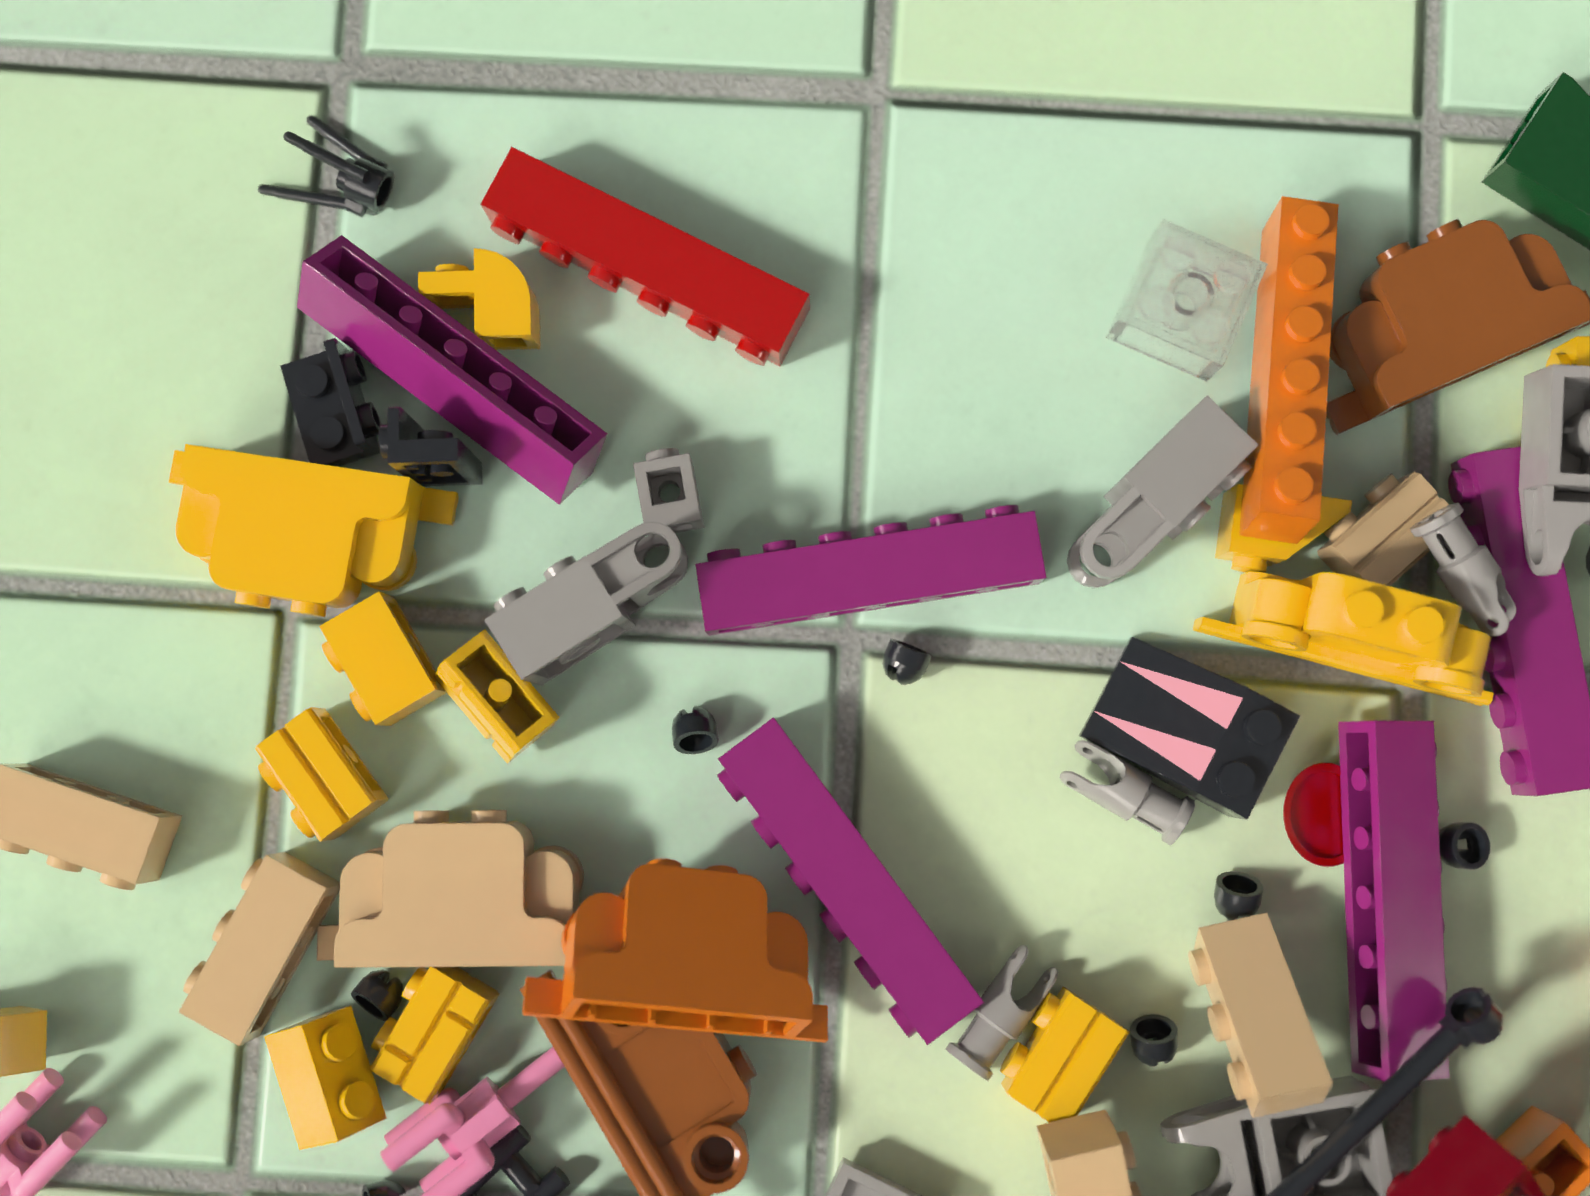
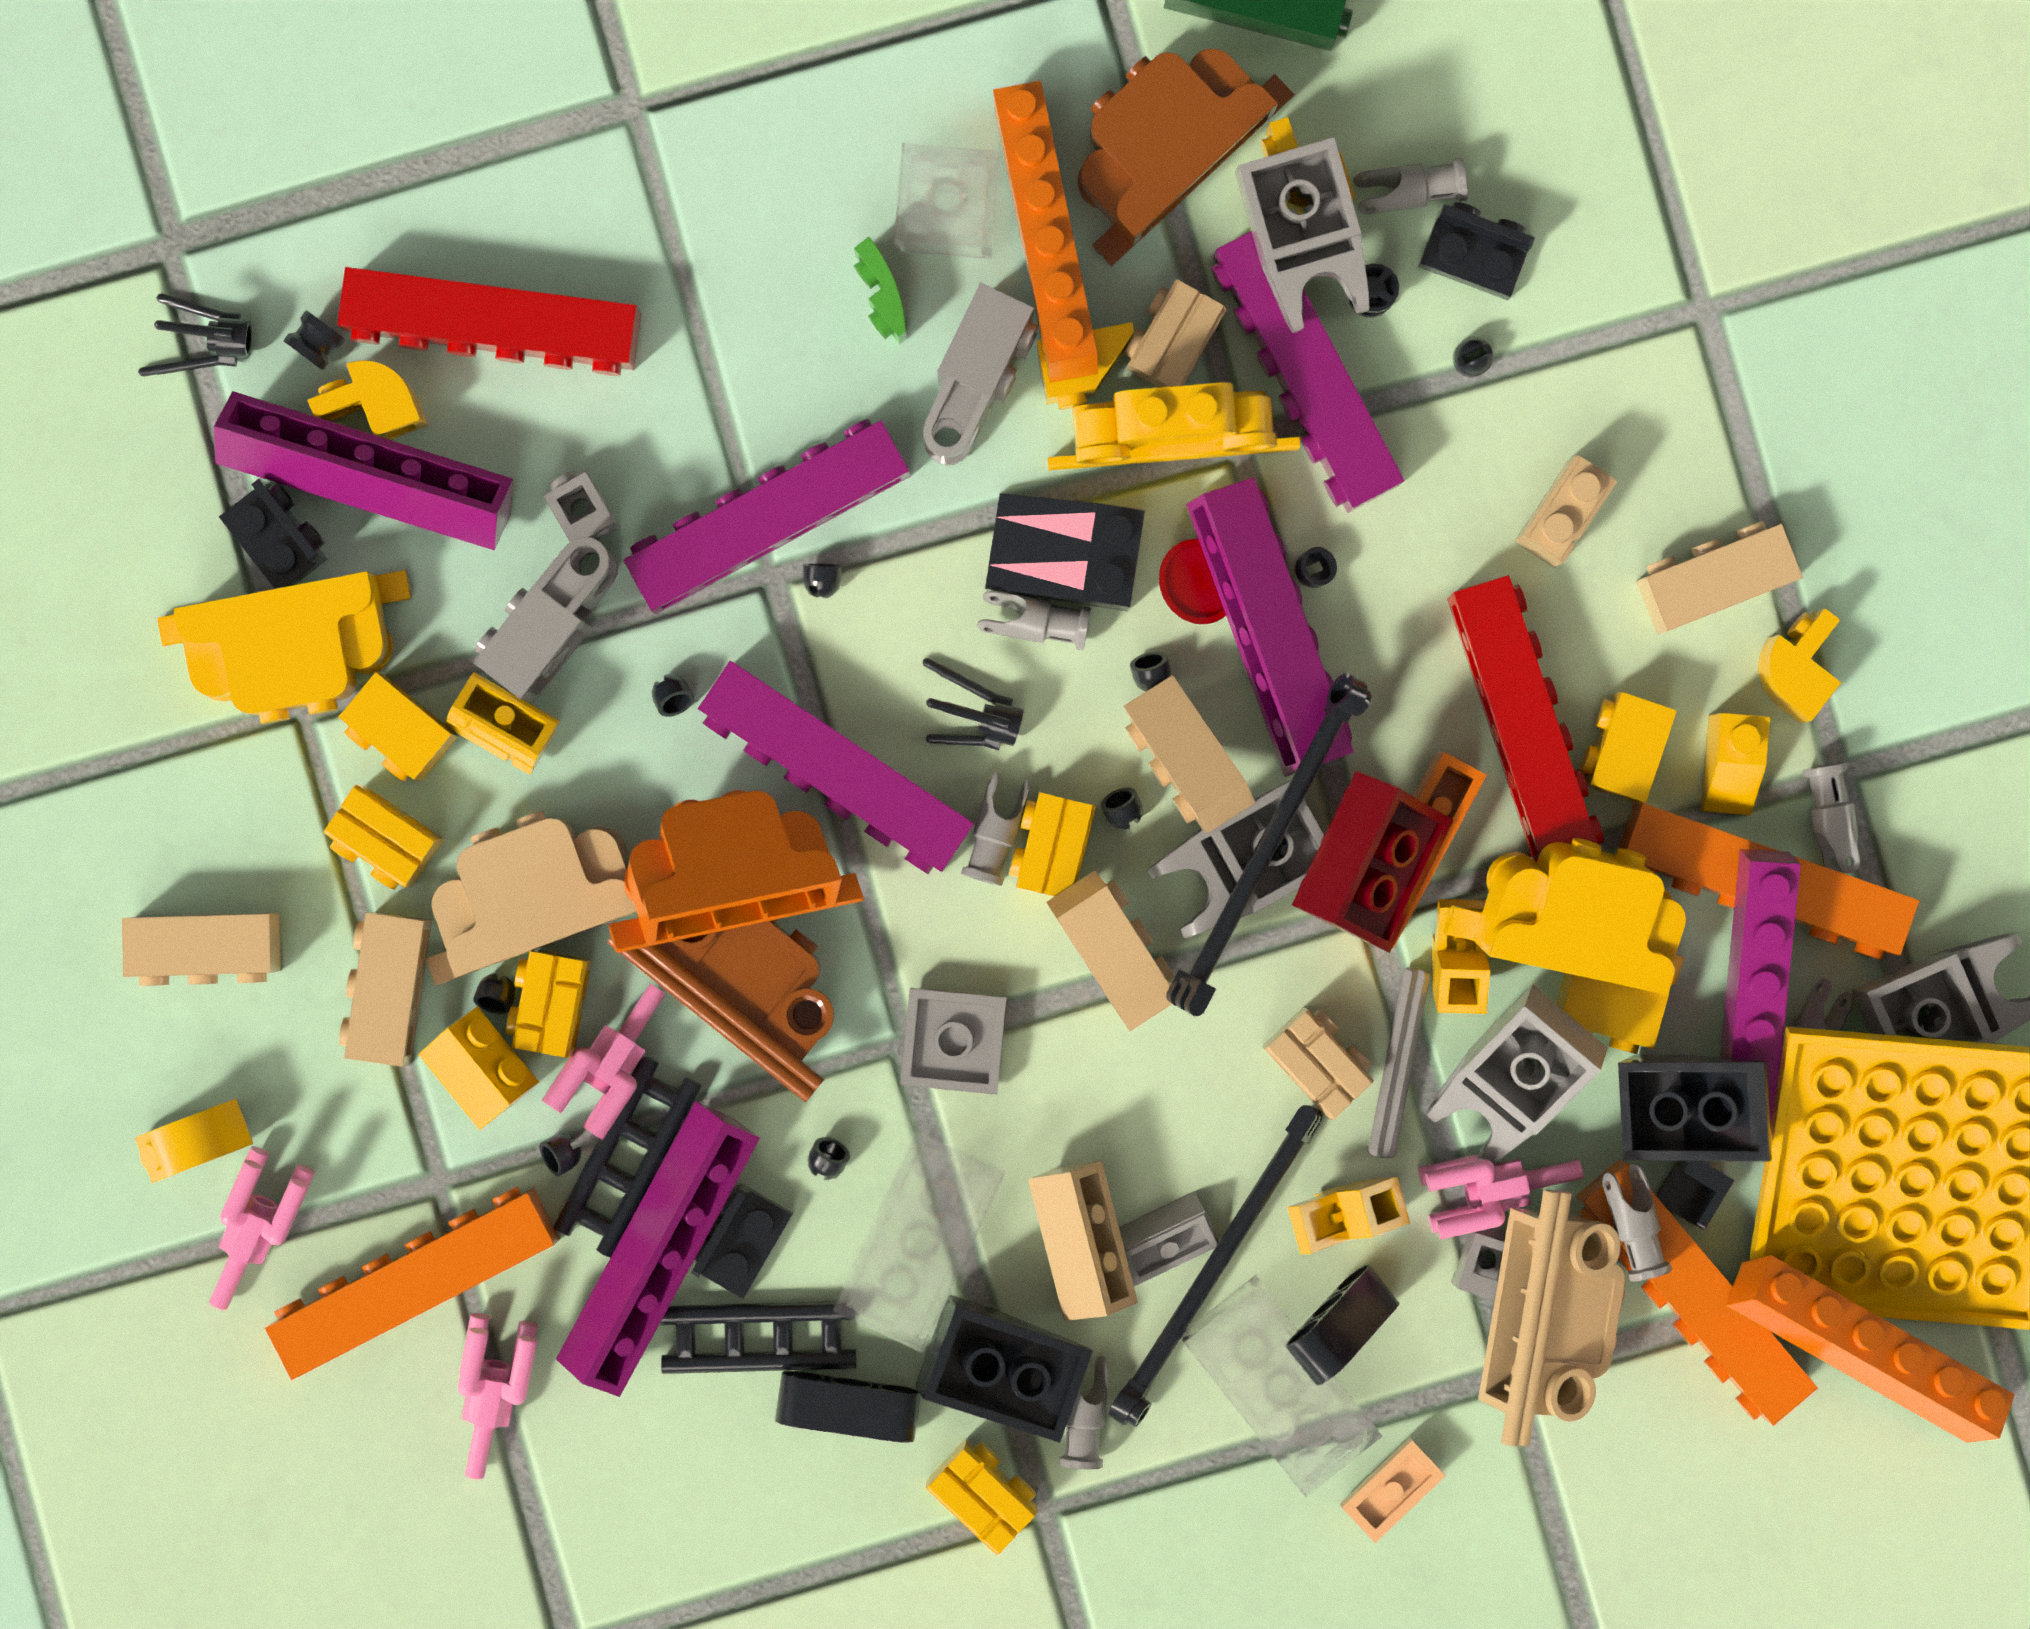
camera: 25 degrees left, 5 degrees up
black bracket [379,407,482,487] -> none
light grey piece [1410,502,1516,636] -> none
none -> black wheel [283,310,346,370]
none -> bright green slope [853,237,907,344]
none -> black plant [922,658,1024,750]

